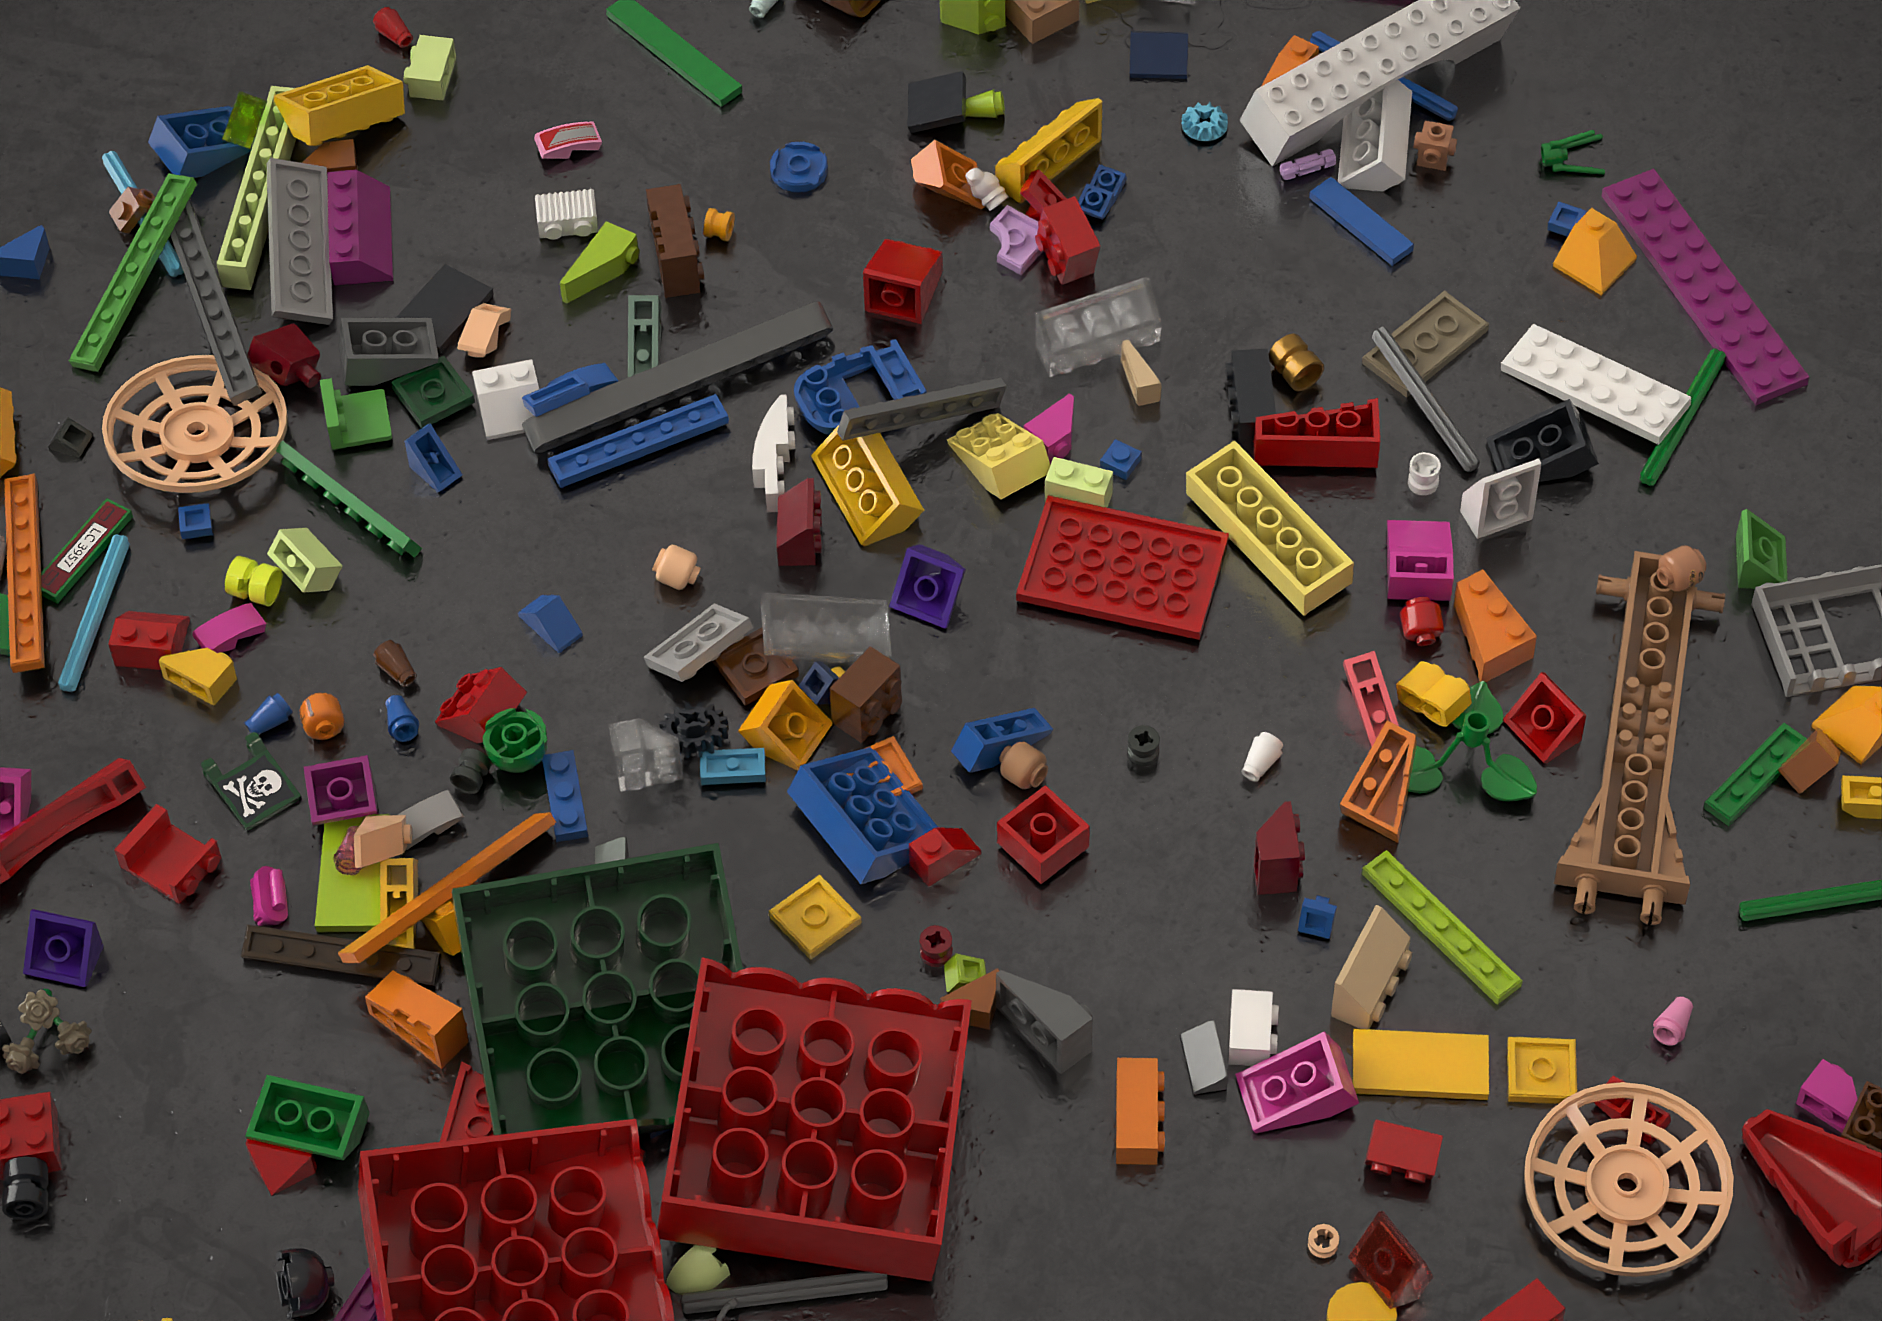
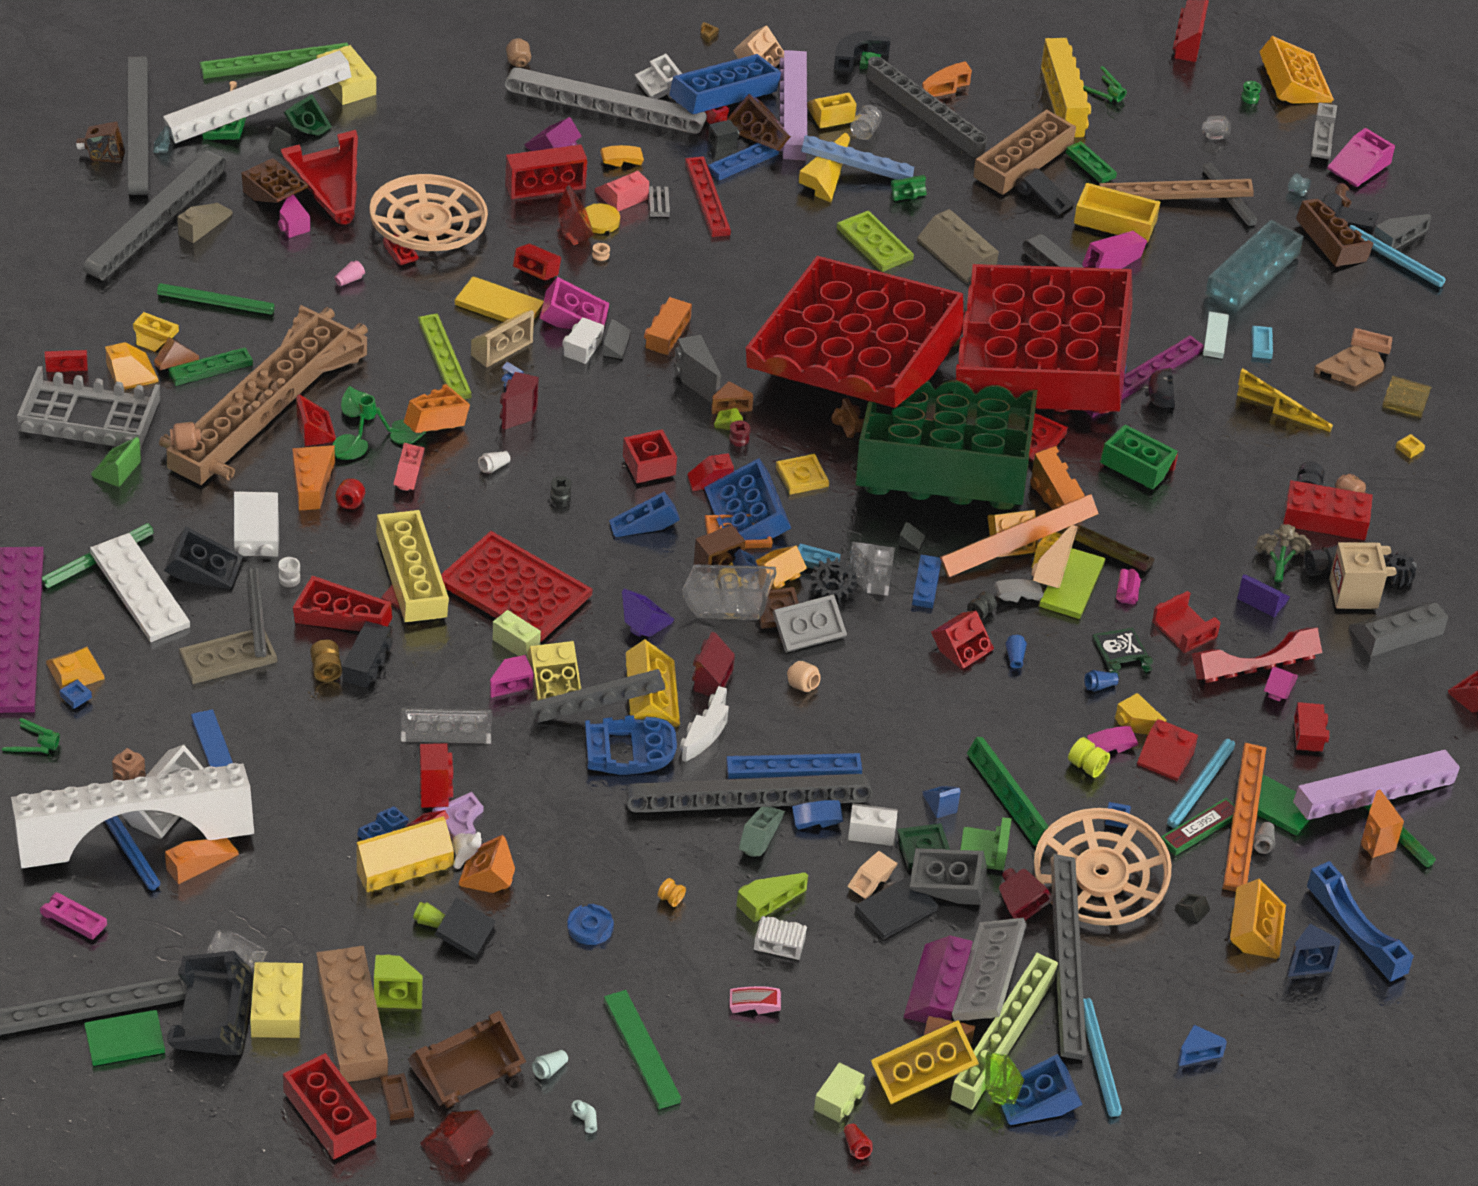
camera: 165 degrees left, 10 degrees down
bright green tile [69,173,197,372] -> none
dark orange bracket [109,186,155,234] -> none
yellowish green brick [267,528,343,593] -> none
orange head [300,693,344,740] -> none
magenta slope [304,755,377,826] -> none
cone [333,826,364,875] -> none
reddish brown cone [373,640,417,687] -> none
green cylinder [483,708,547,773] -> none
blue slope [518,595,583,653] -> none
blue tile [522,374,590,417] -> none
reddish brown wedge [646,184,705,298] -> none
red slope [863,239,943,324] -> none
medium nougat head [999,741,1048,789] -> none
blue plate [1100,439,1142,480] -> none
tan slope [1121,340,1161,406] -> none
dark blue slope [1129,31,1188,79] -> none
medium azure gear [1181,102,1228,141] -> none
dark pink slope [1387,520,1454,601] -> none
yellow brick [1396,661,1472,727] -> none
yellow tile [1507,1037,1577,1104] -> none

